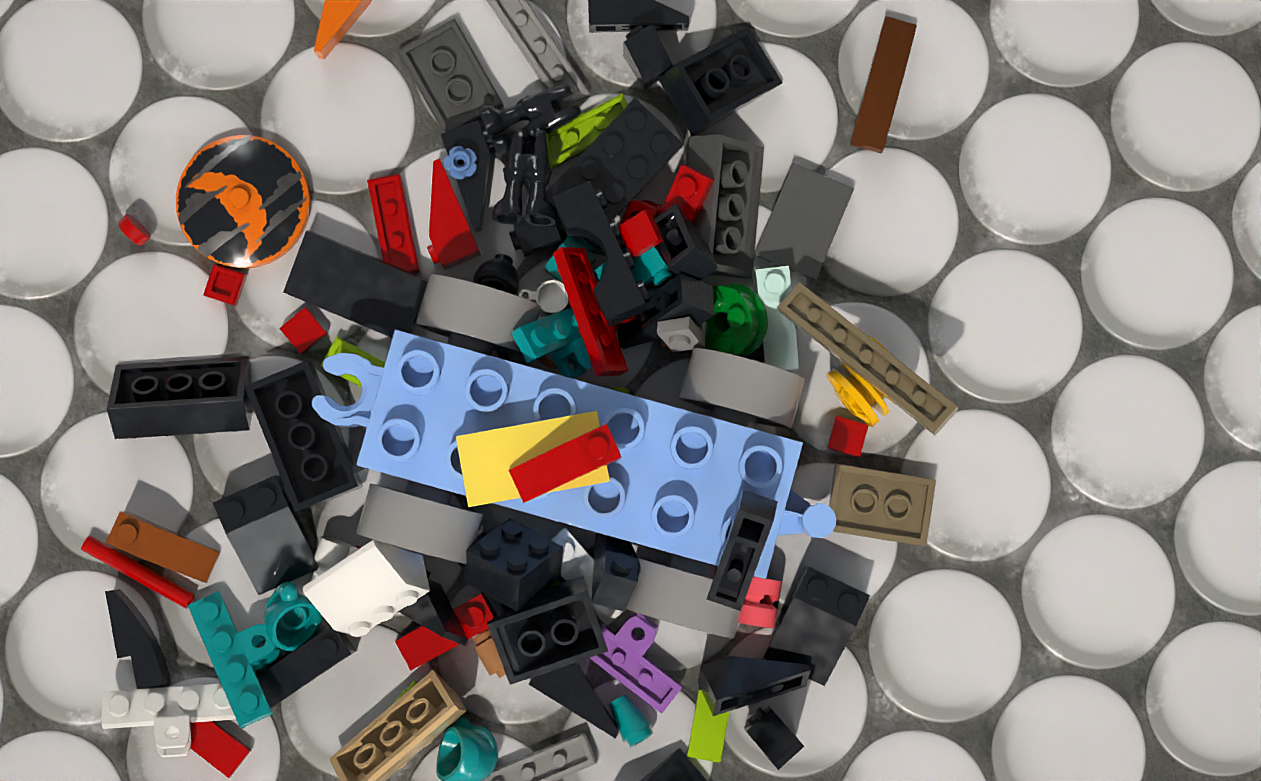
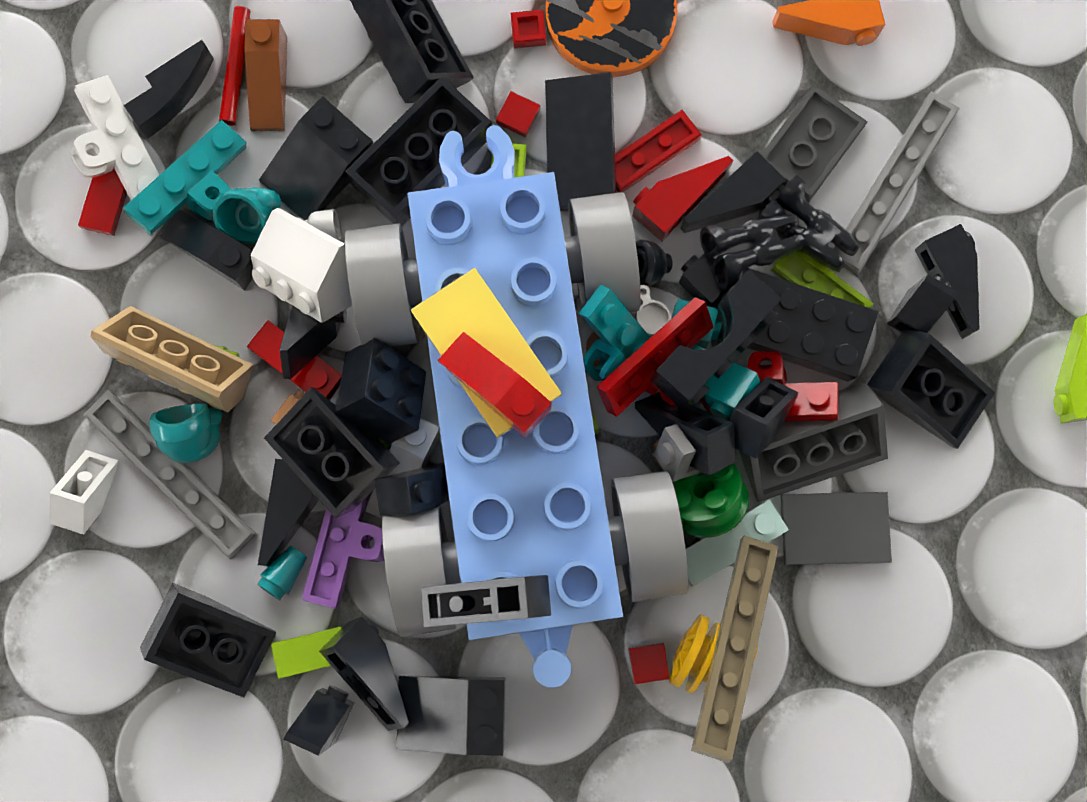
camera: 65 degrees right, 5 degrees down
medium blue plate [444,146,477,179] -> none
red tile [618,210,664,258] -> none
coral wheel [739,576,782,628] -> none
dark tan plate [829,464,936,546] -> none
reddish brown slope [850,16,917,154] -> none

